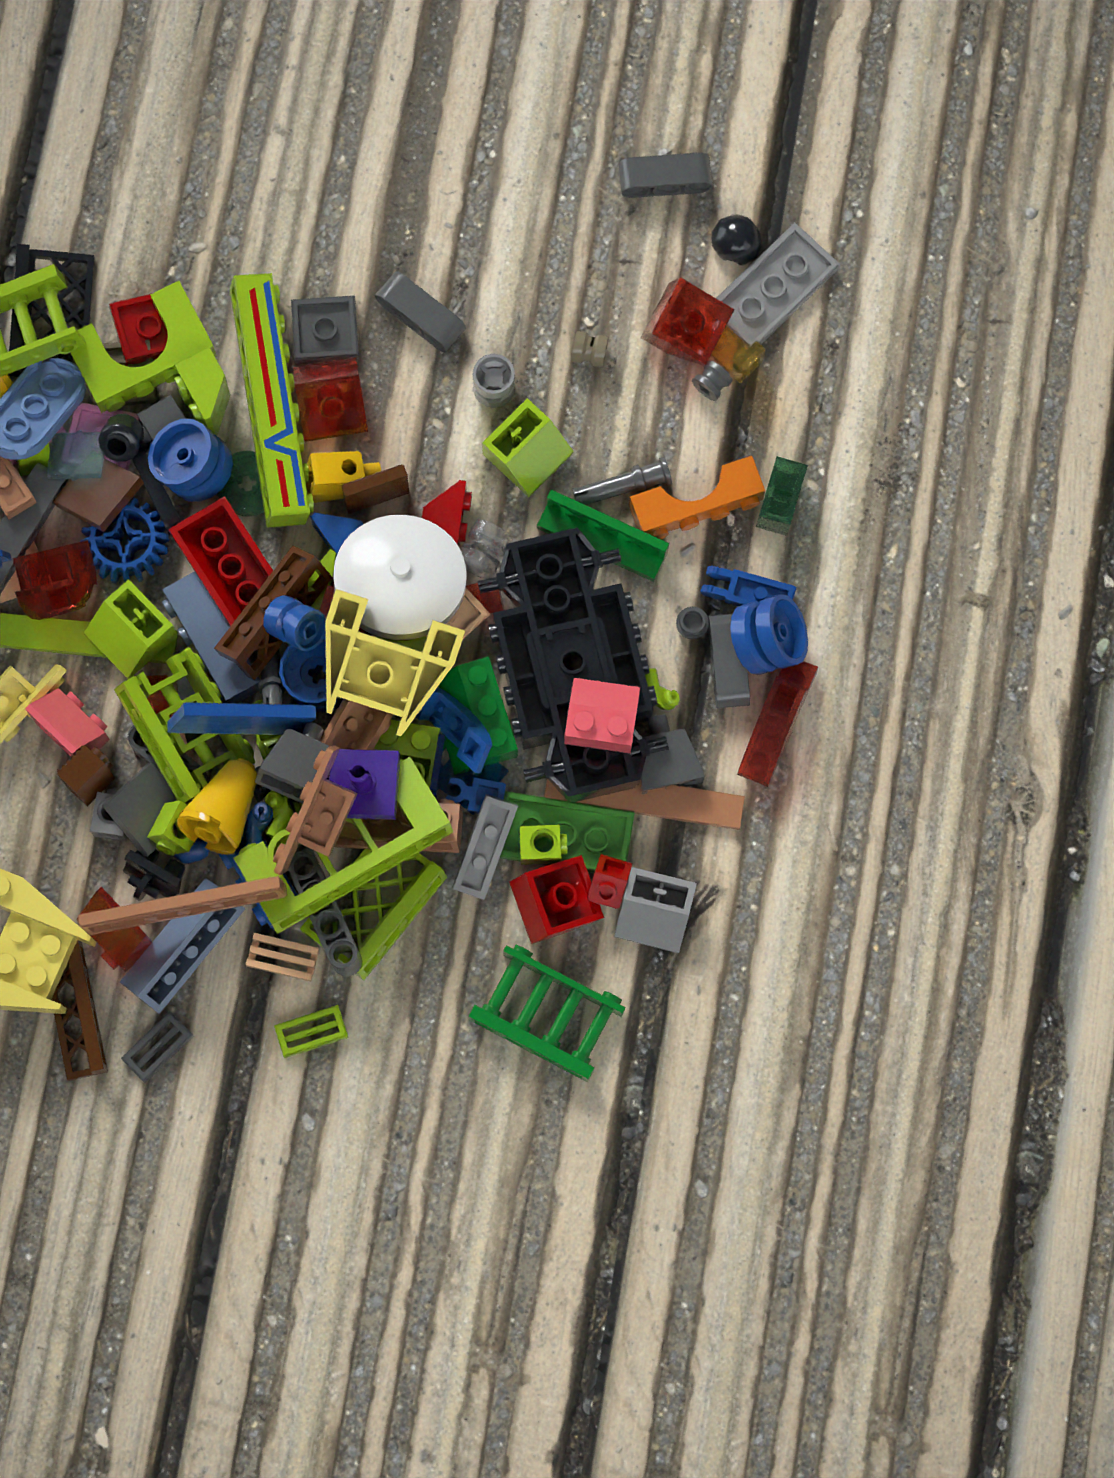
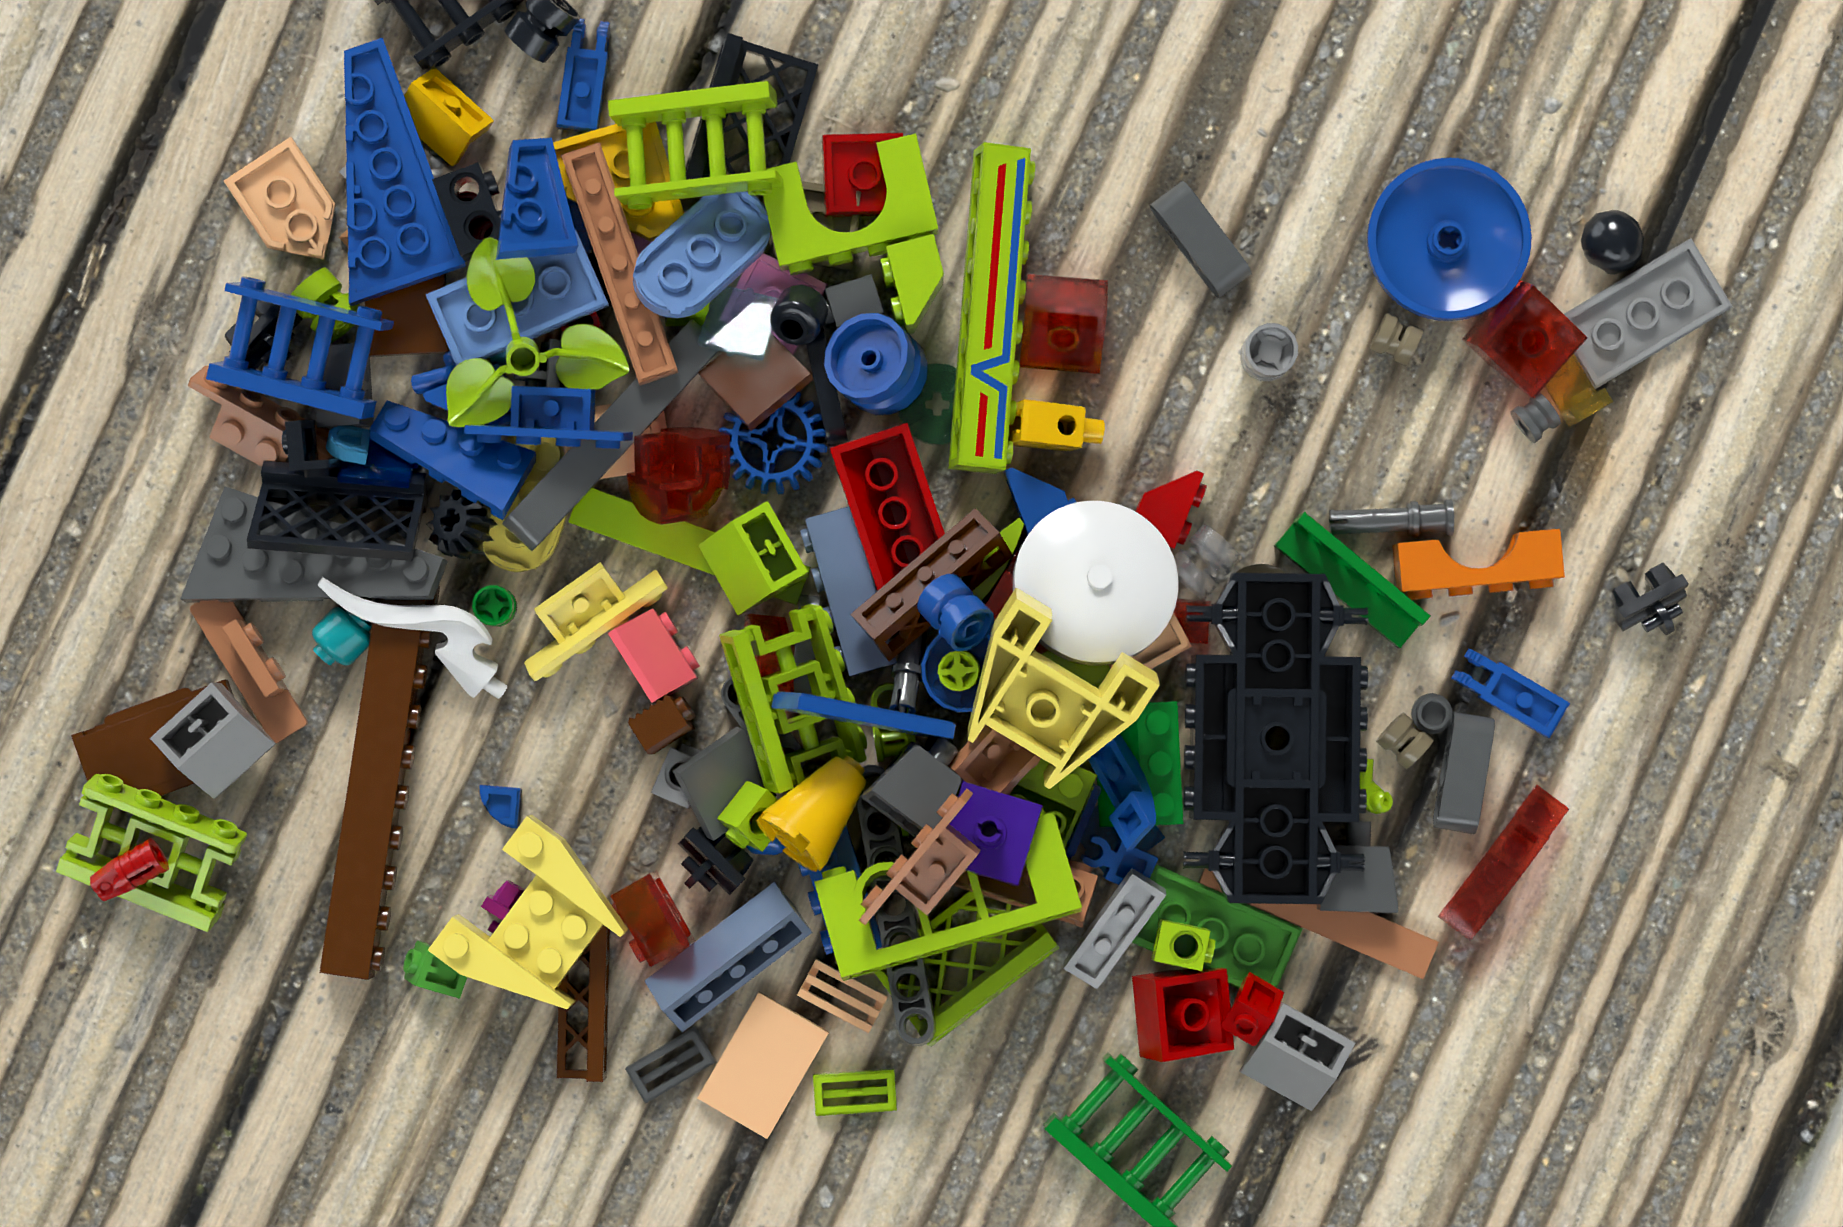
camera: 15 degrees right, 10 degrees up
nougat tile [78,876,287,935] -> none
blue arm [245,802,273,846] -> none
lime arm [265,790,294,839] -> none
dark grey tile [291,295,359,364] -> none
reddish brown tile [342,464,410,514] -> none
lime slope [482,398,574,497] -> none
coral slope [564,678,640,753] -> none
dark grey beam [618,153,712,198] -> none
blue wheel [730,594,808,675] -> none
clear green brick [756,456,808,536] -> none
none -> light nougat tile [697,991,829,1139]
none -> lime wheel [938,651,981,691]
none -> blue dish [1367,158,1532,321]
none -> dark tan wheel [1376,712,1434,769]
none -> black hips [1612,563,1689,635]

